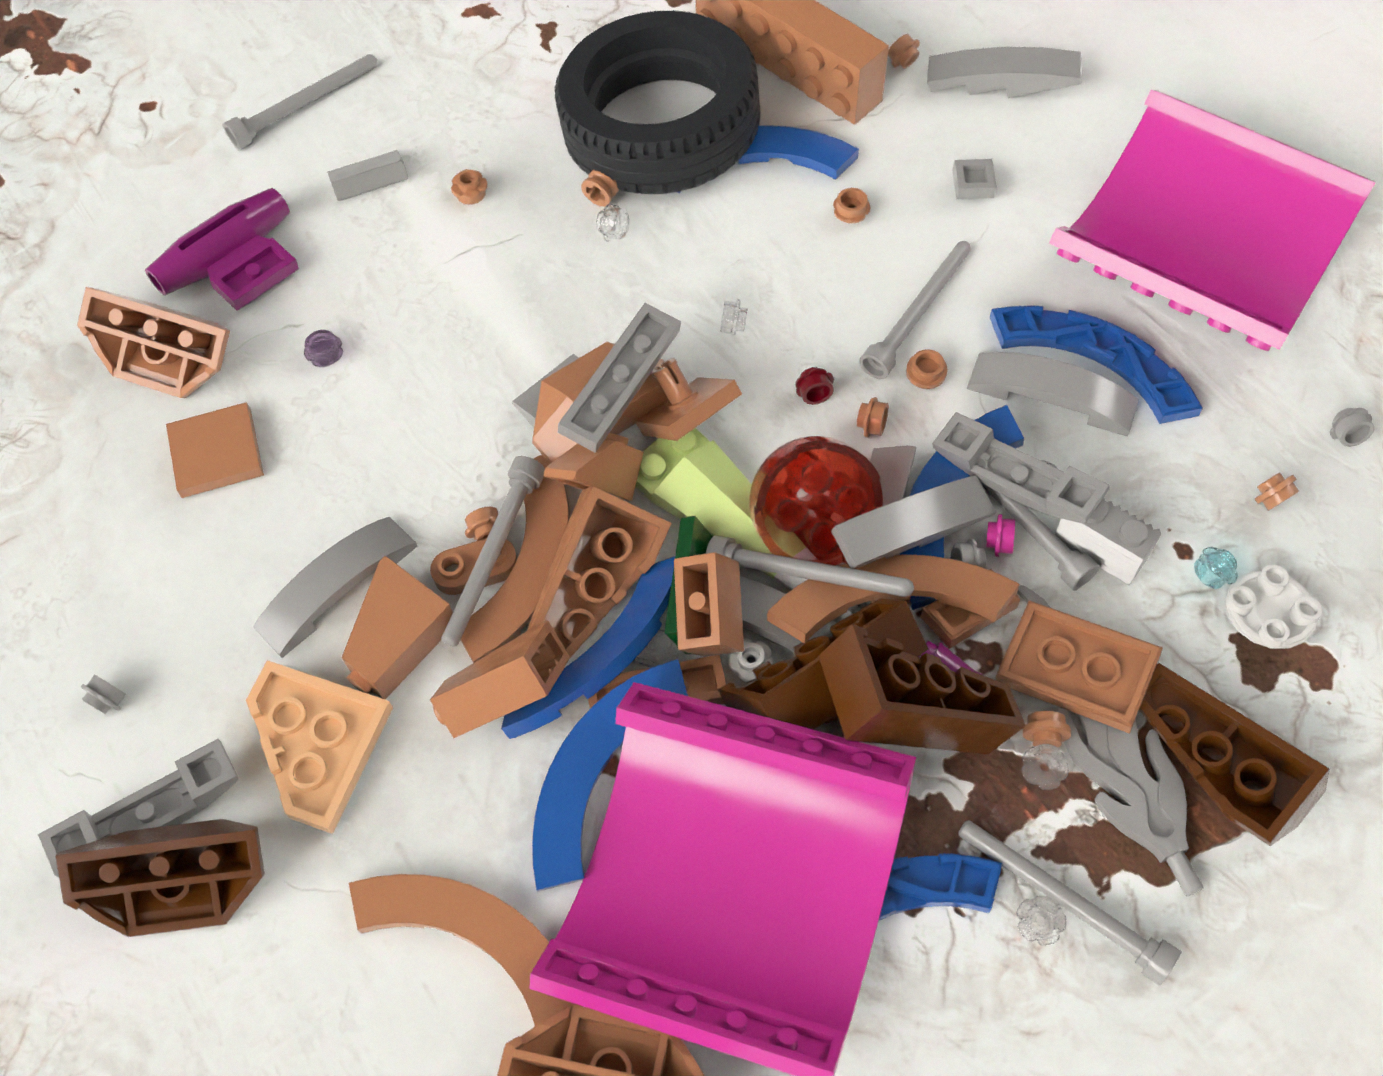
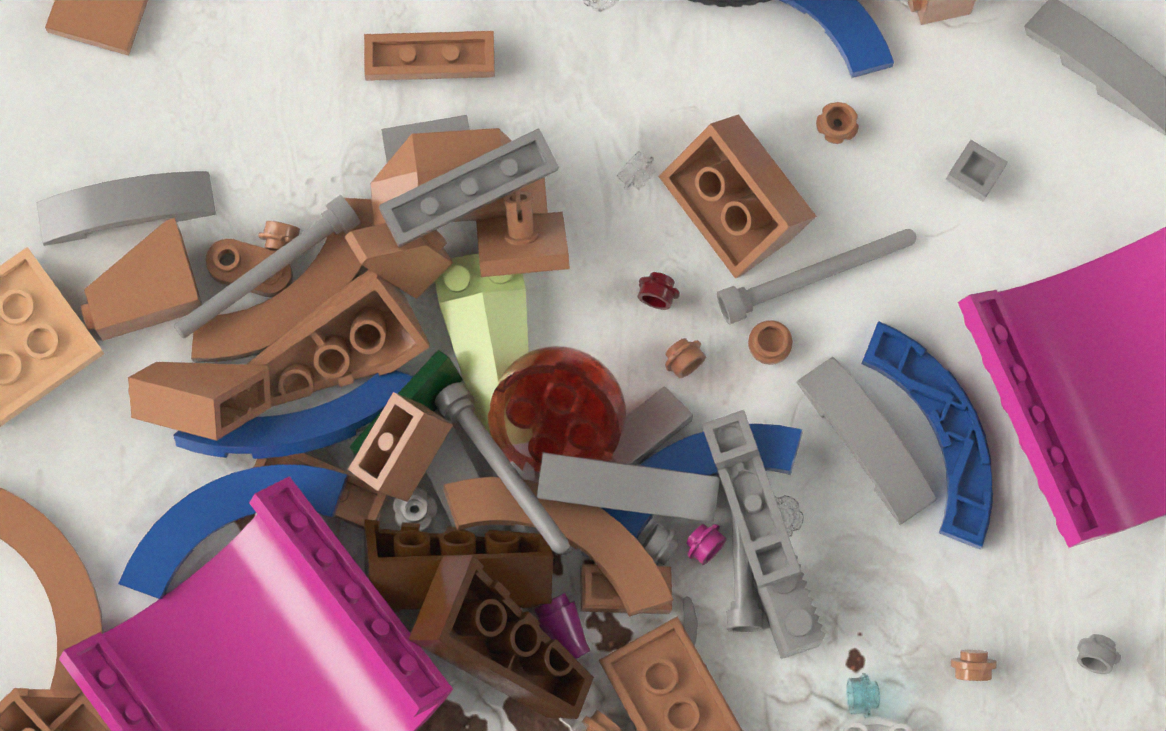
camera: 30 degrees right, 15 degrees up
none -> nougat plate [364,31,495,81]
none -> nougat slope [658,114,817,279]

